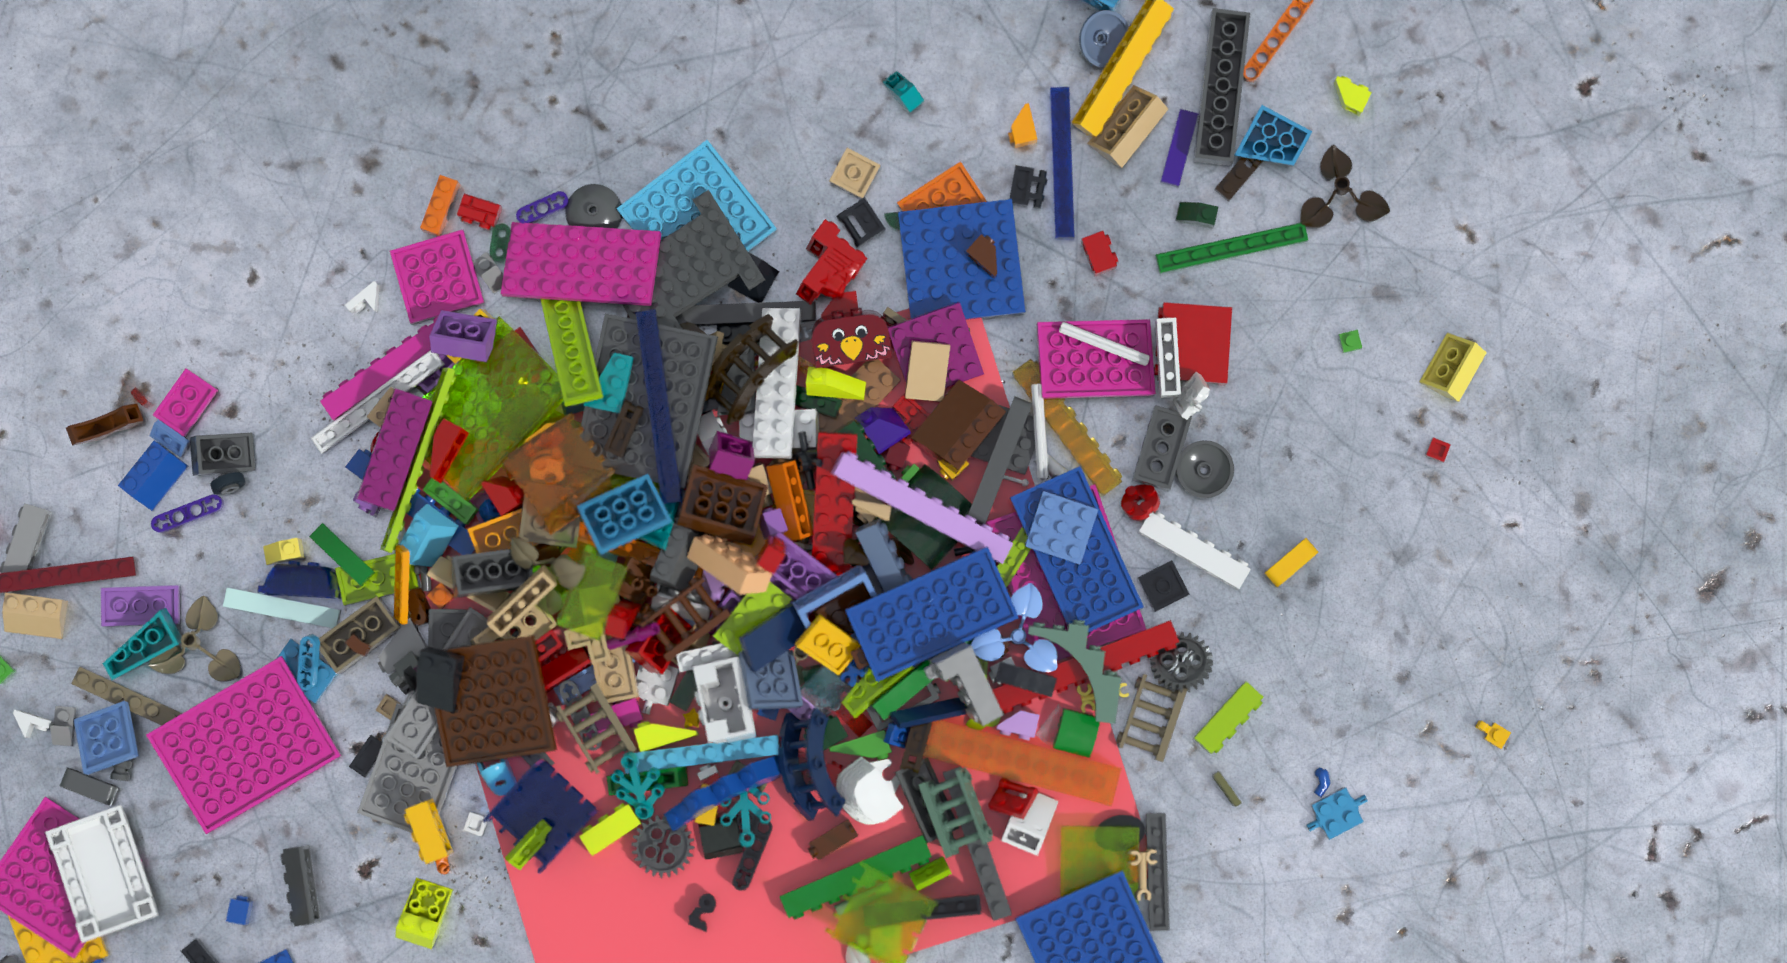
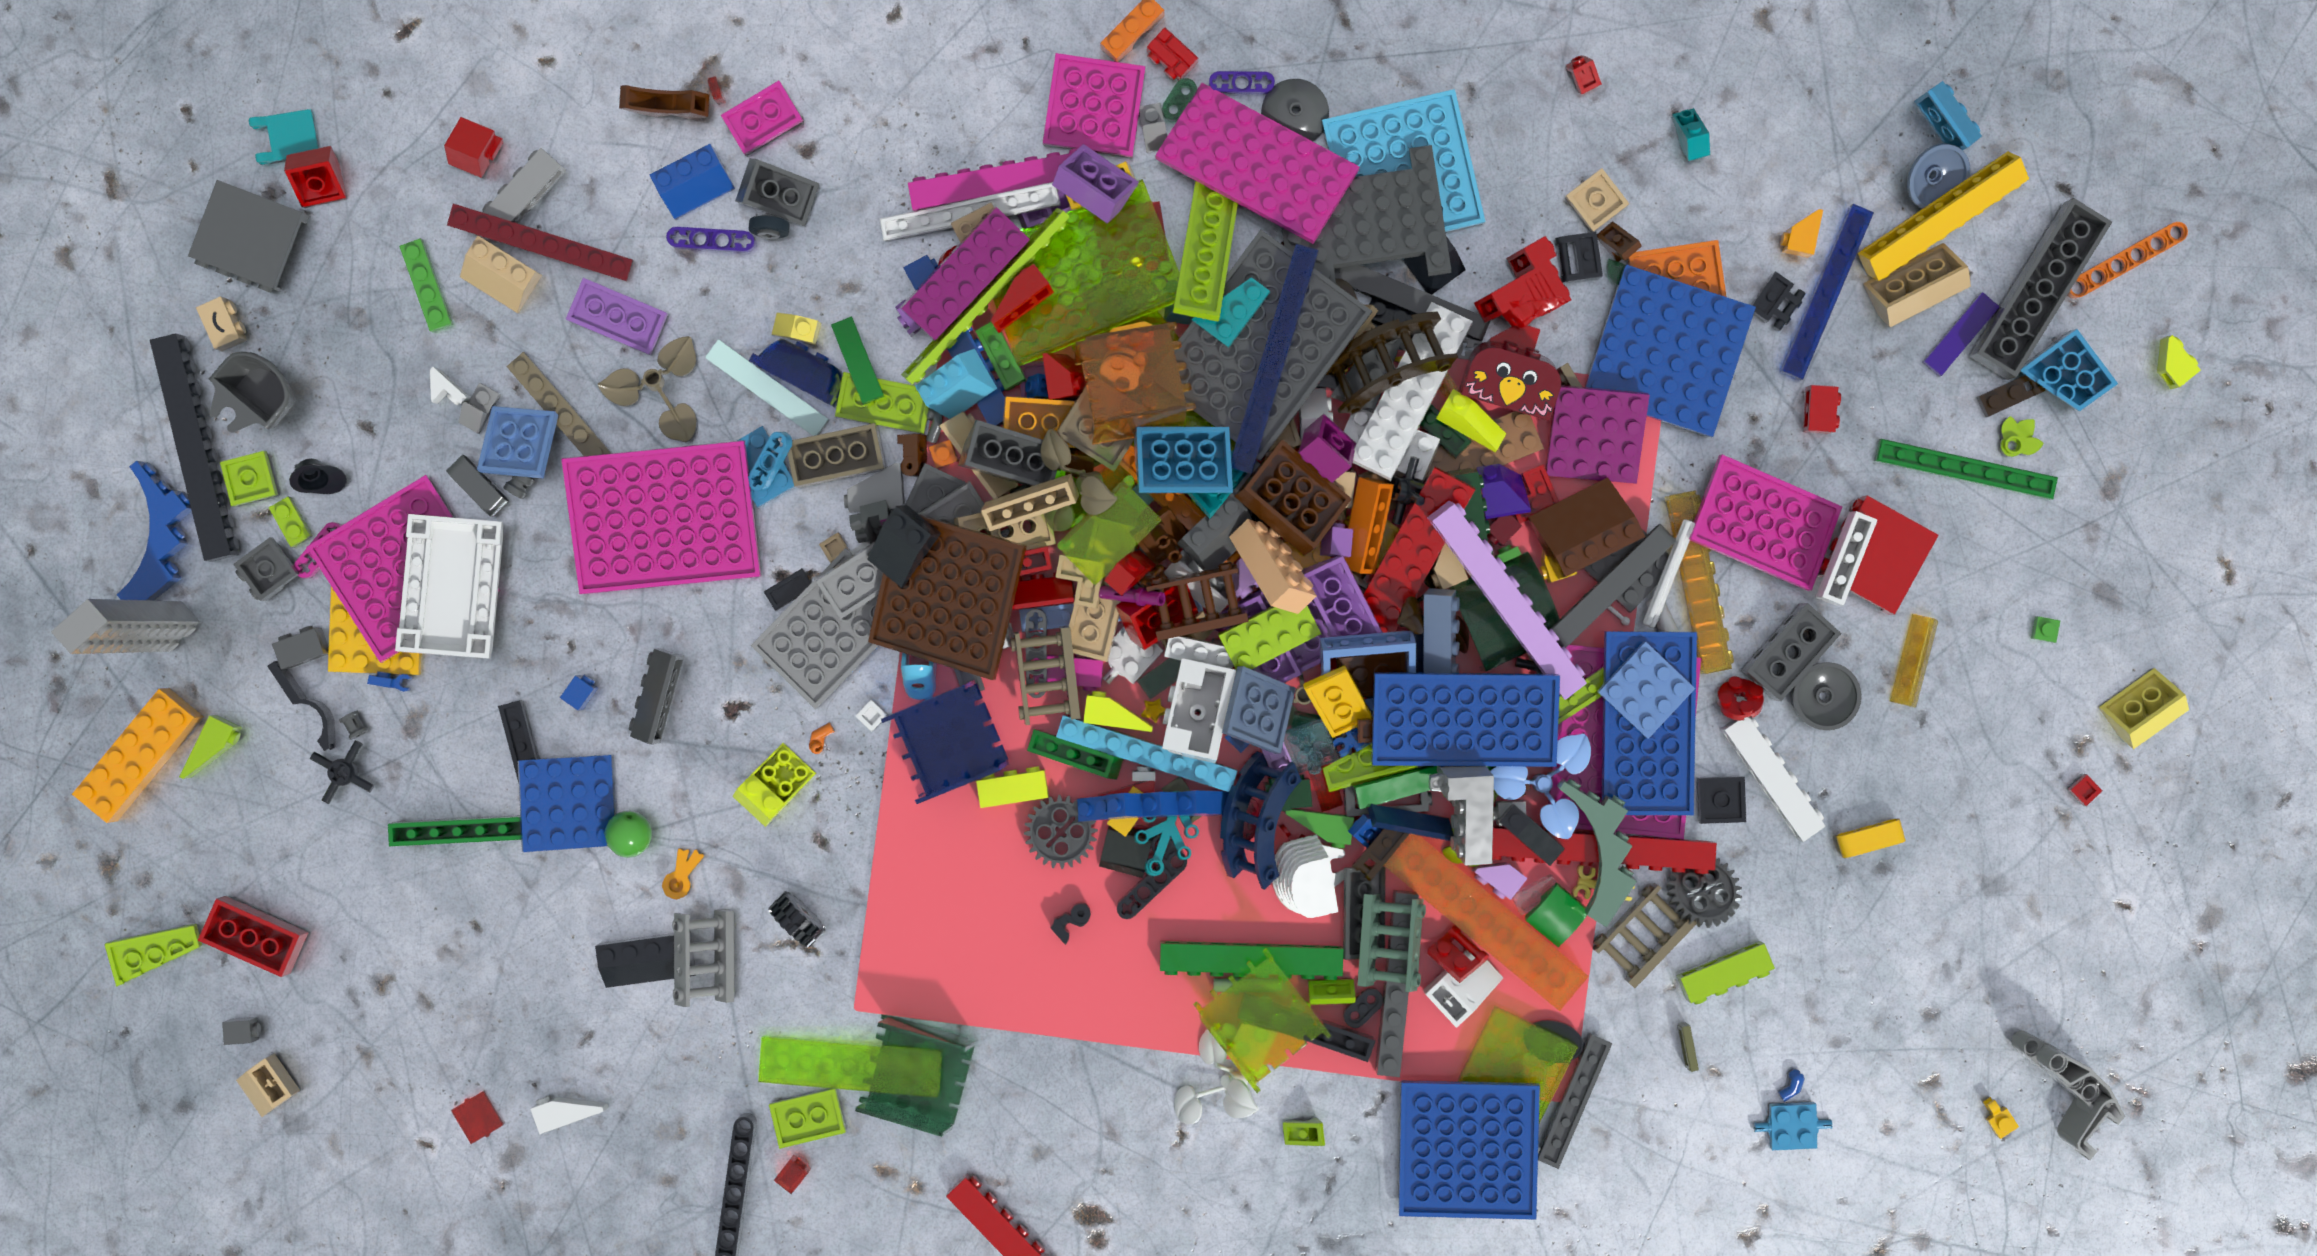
camera: 25 degrees right, 5 degrees up
teal wedge [102,608,182,680] -> none
medium blue plate [149,419,190,457] -> none
white slope [345,281,380,314] -> none
reddish brown piece [345,634,371,657] -> none
light orange tile [394,545,410,625] -> none
yellow brick [404,798,453,864] -> none
lime hinge [505,819,552,870] -> none
dark brown plate [603,400,644,458] -> none
teal plant [611,752,665,819] -> none
dark blue tile [739,600,806,672] -> none
red brick [756,536,786,575] -> none
reddish brown brick [808,819,859,860] -> none
tan slope [852,499,891,522] -> none
tan tile [904,341,950,402] -> none
reddish brown slope [966,234,997,279] -> none
white axle [1059,322,1150,366] -> none
tan bar [1128,849,1157,901] -> none
white plate [1173,372,1210,420] -> none
dark green slope [1175,202,1219,229] -> none
dark brown plant [1300,145,1390,228] -> none
none -> black plate [1343,988,1383,1028]
none -> red bracket [1566,55,1602,94]
none -> reddish brown slope [1597,221,1642,262]
none -> clear yellow slope [1890,614,1938,708]
none -> lime plate [2000,416,2044,457]
none -> light grey piece [2011,1031,2125,1160]

